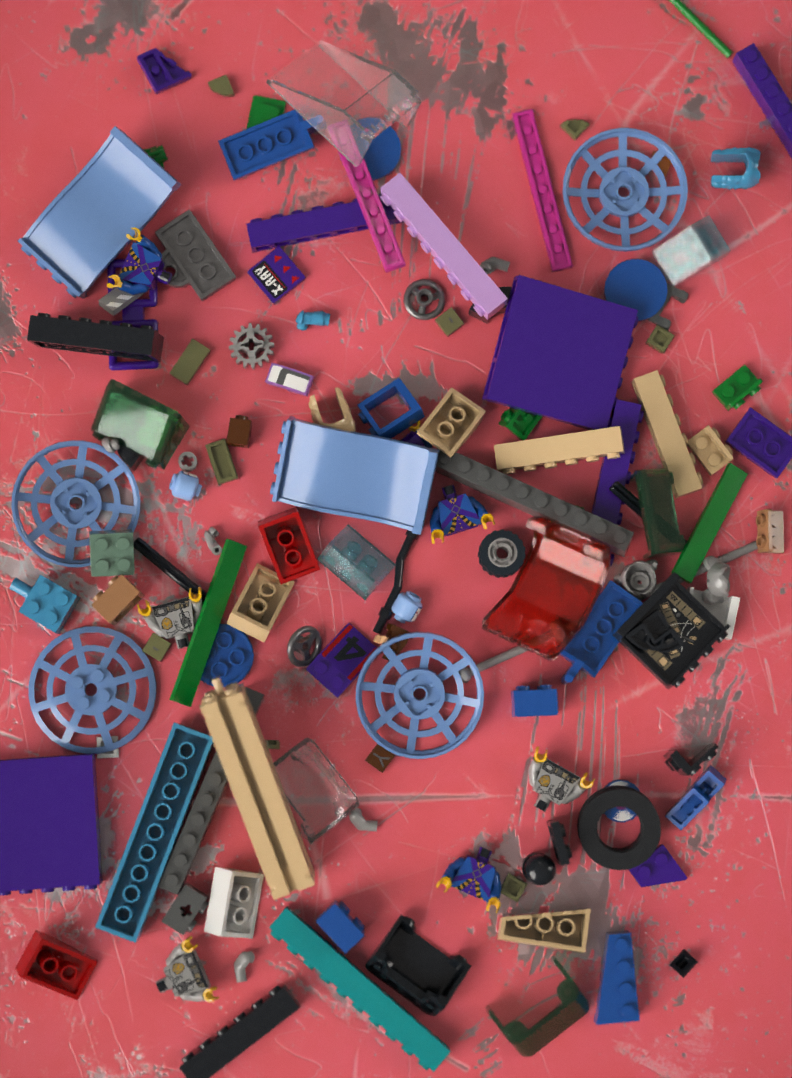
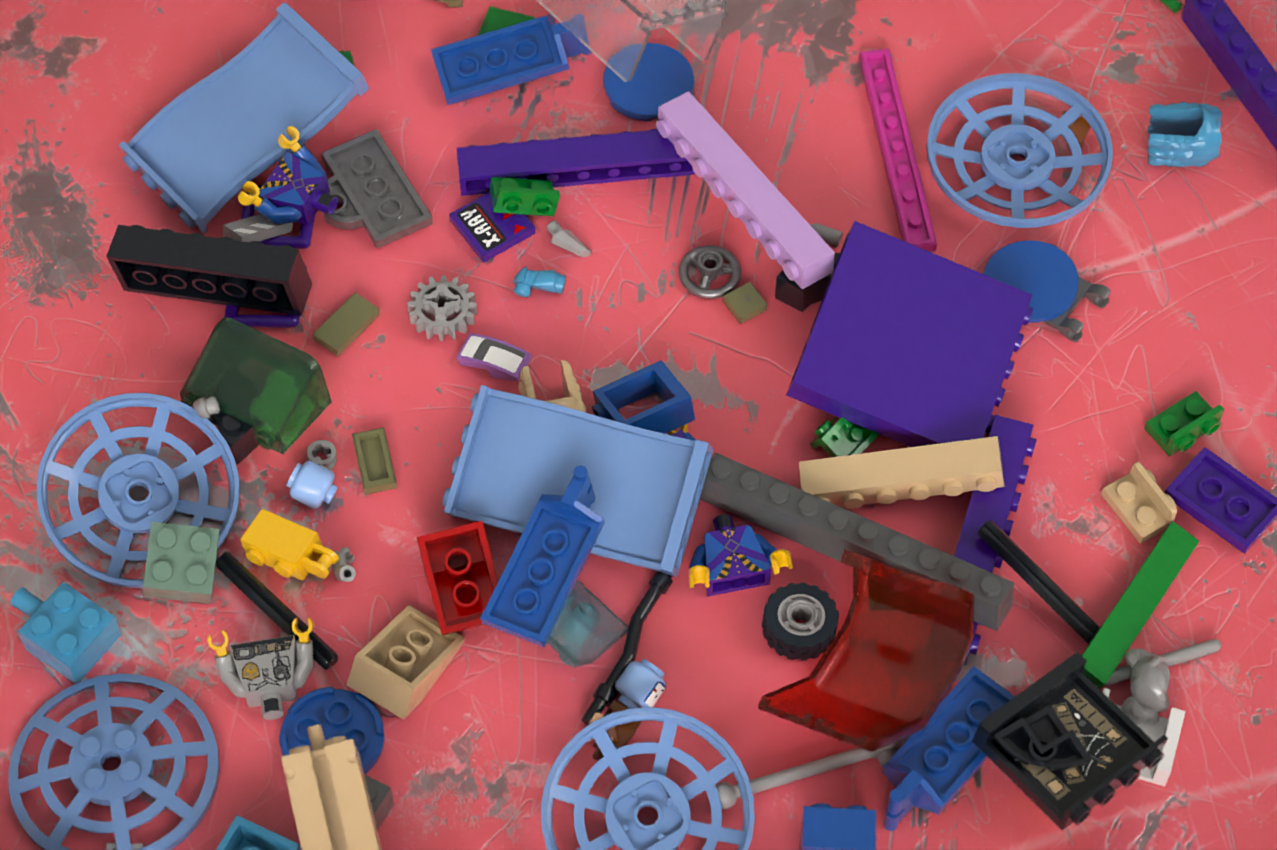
camera: 10 degrees right, 25 degrees down
medium nougat brick [91,575,145,626] -> none
olive tile [142,633,172,662] -> none
green tile [170,539,247,707] -> none
reddish brown brick [227,415,252,448] -> none
flat silver piece [287,626,322,667] -> none
dark purple slope [306,623,377,698] -> none
dark pink tile [329,118,406,273] -> none
tan slope [416,387,486,457] -> none
olive tile [560,120,590,141] -> none
light grey hair [613,559,658,597] -> none
clear green windscreen [630,468,685,560] -> none
tan brick [631,370,703,499] -> none
olive tile [646,325,675,354] -> none
clear light blue slope [652,215,731,286] -> none
medium nougat bracket [756,509,784,554] -> none
none -> yellow brick [240,509,339,581]
none -> blue hinge [480,465,605,648]
none -> green bracket [489,177,560,216]
none -> light grey bar [547,221,592,257]

